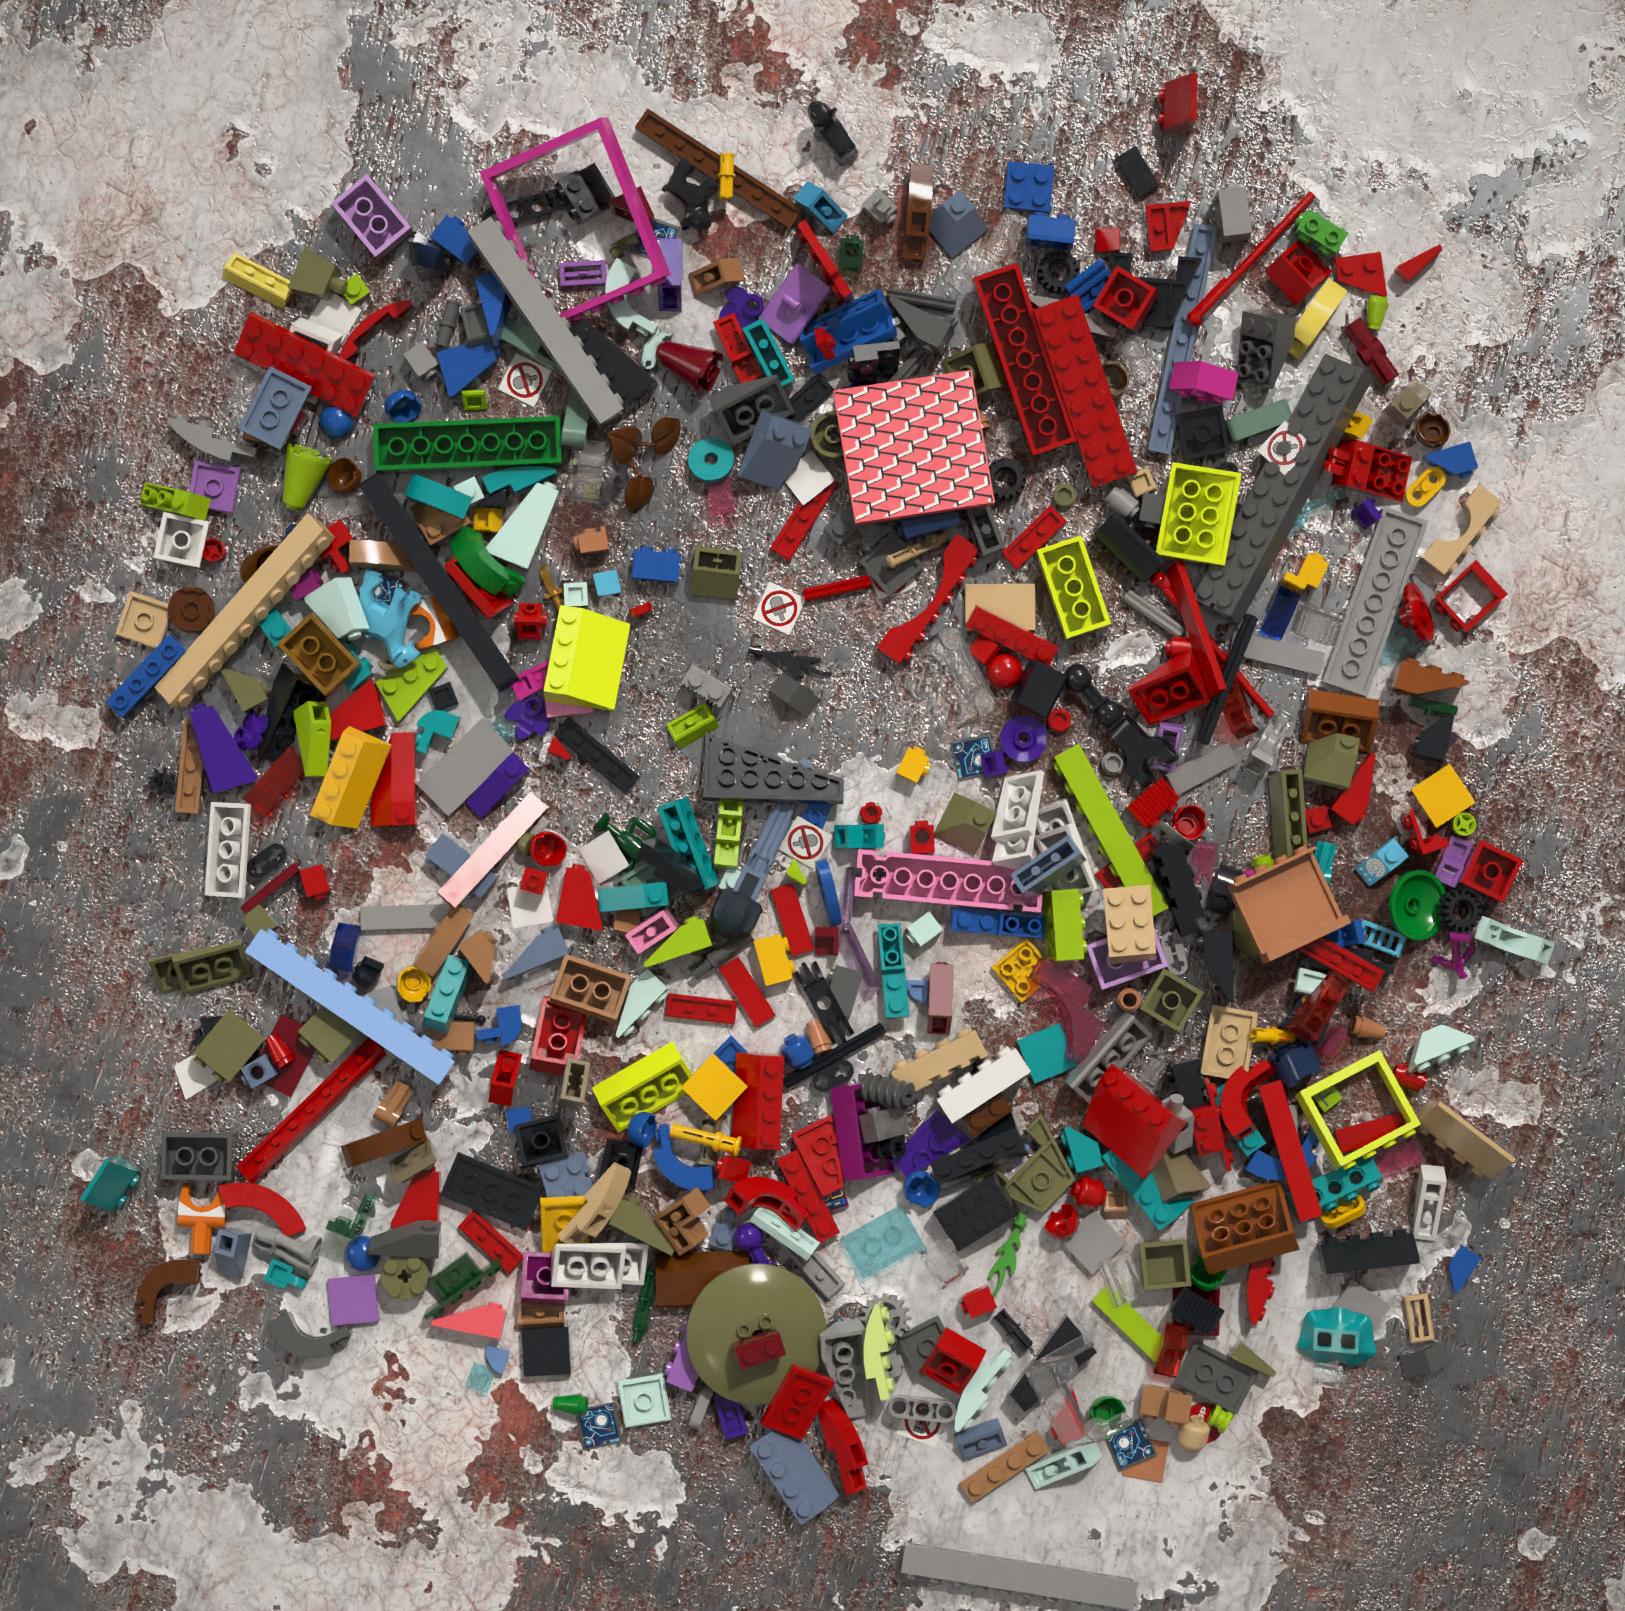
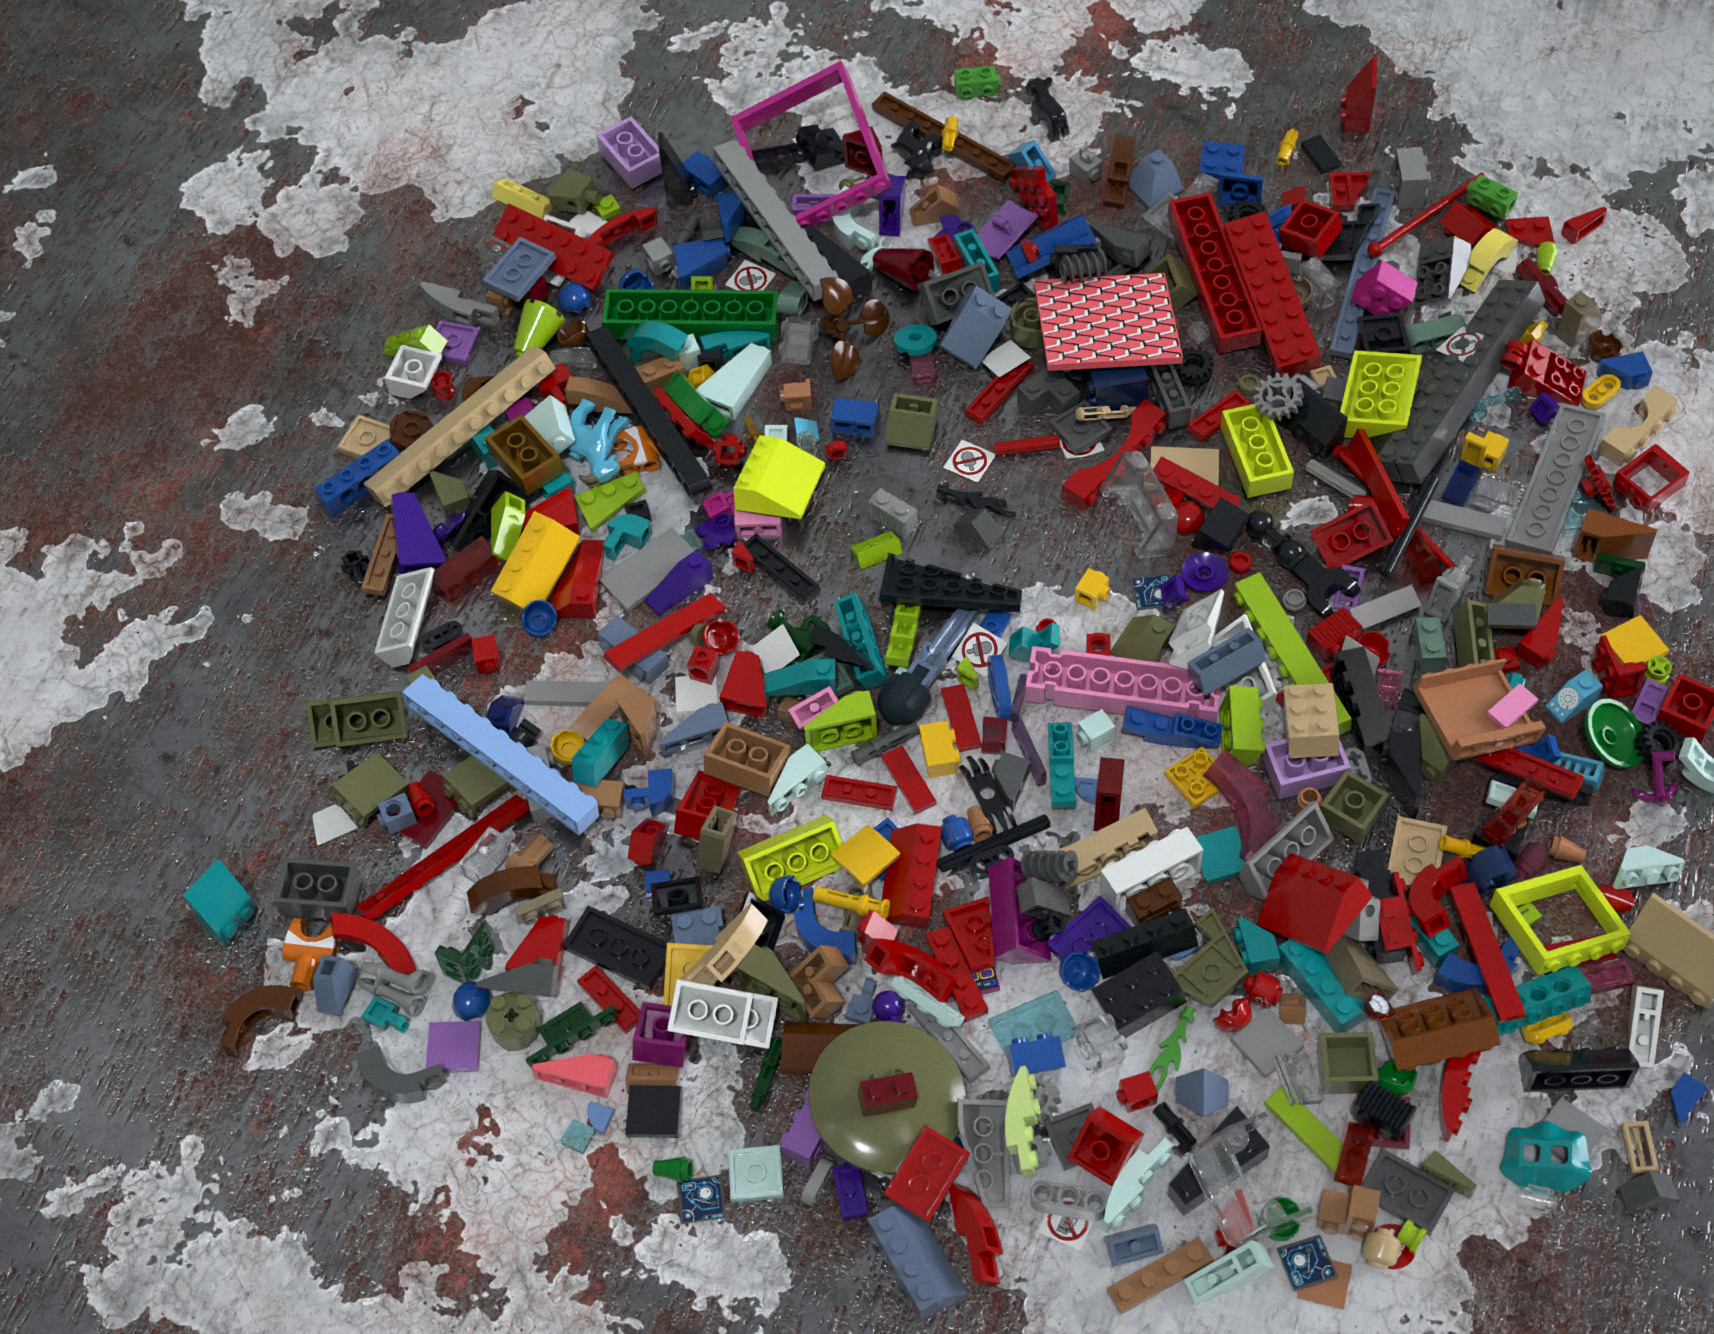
camera: 10 degrees right, 30 degrees down
none -> blue hair [521,600,557,637]
none -> bright green brick [954,66,1001,99]
none -> blue brick [1005,1032,1066,1077]
none -> dark grey piece [1059,250,1107,284]
none -> sand blue slope [1176,1068,1228,1117]
none -> light grey gear [1253,373,1304,421]
none -> yellow axle [1275,128,1299,166]
none -> tile [1363,991,1395,1020]
none -> sand green brick [1412,617,1447,673]
none -> dark grey tile [1486,603,1537,629]
none -> bright pink tile [1486,683,1538,729]

